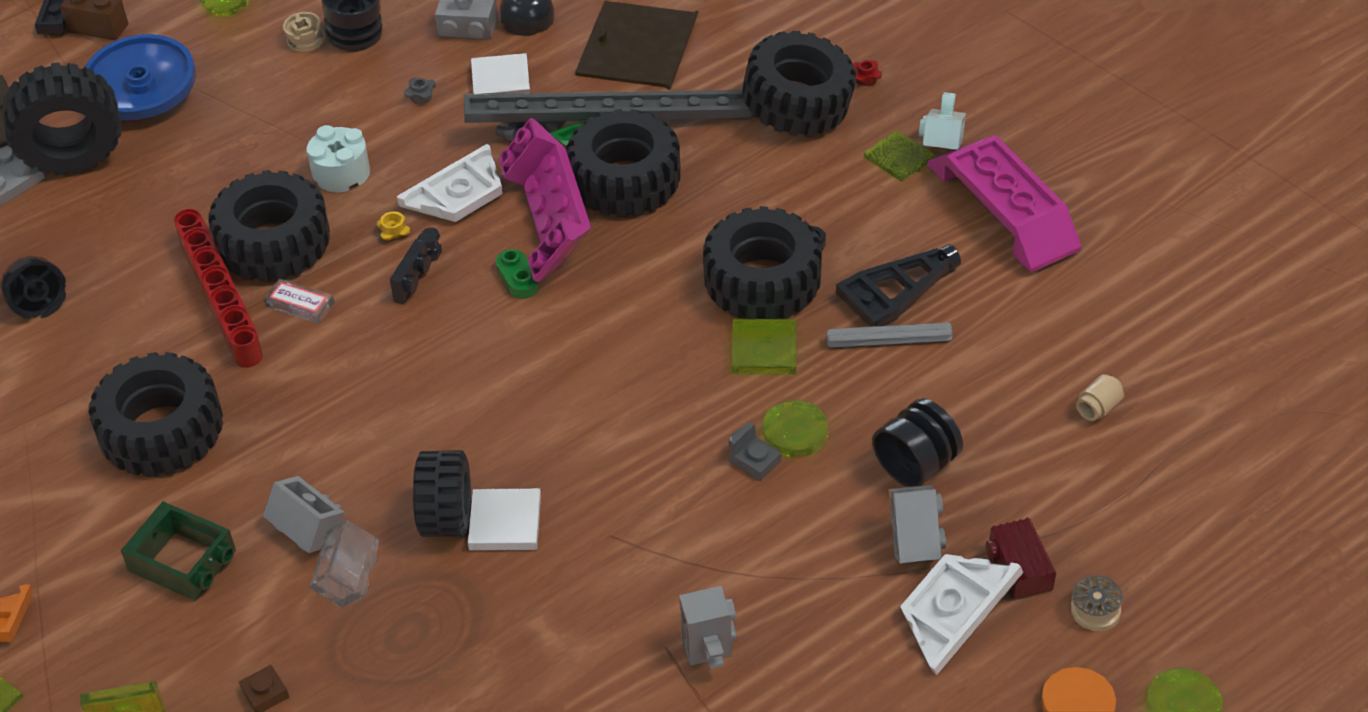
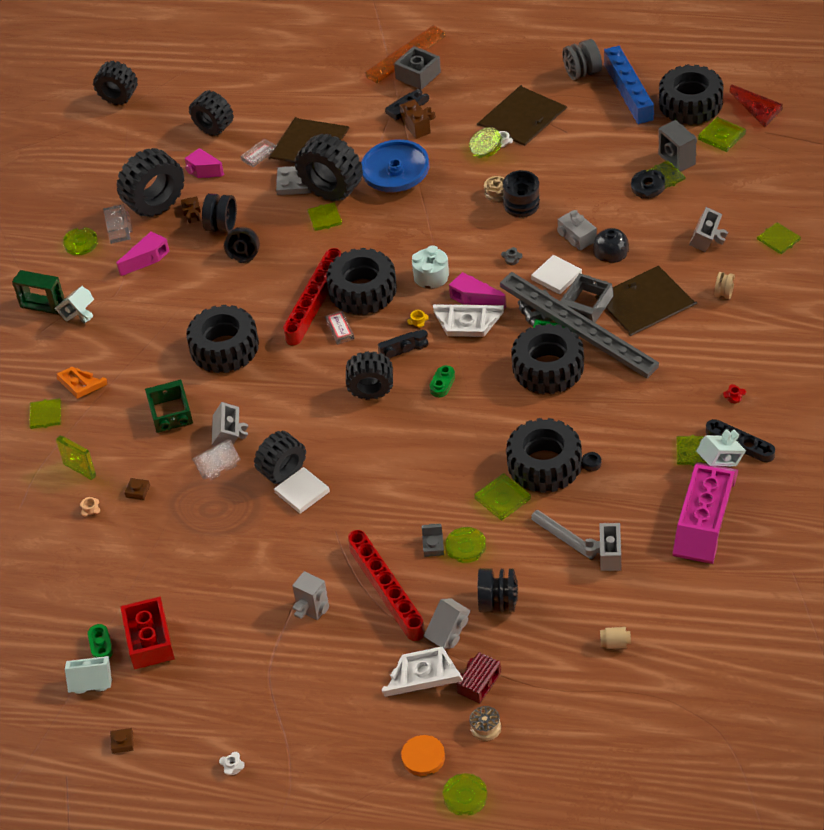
camera: 50 degrees right, 0 degrees up
dark pink slope [498,118,591,282] -> none
black tyre [742,31,856,136] -> none
black plate [836,244,961,327] -> none
none -> clear neon green piece [307,202,342,231]
none -> black tyre [346,351,393,400]
none -> red beam [348,530,425,641]
none -> dark pink slope [449,272,506,309]
none -> dark grey window [560,273,613,323]
none -> light grey brick [585,523,621,571]
none -> black beam [706,419,775,462]

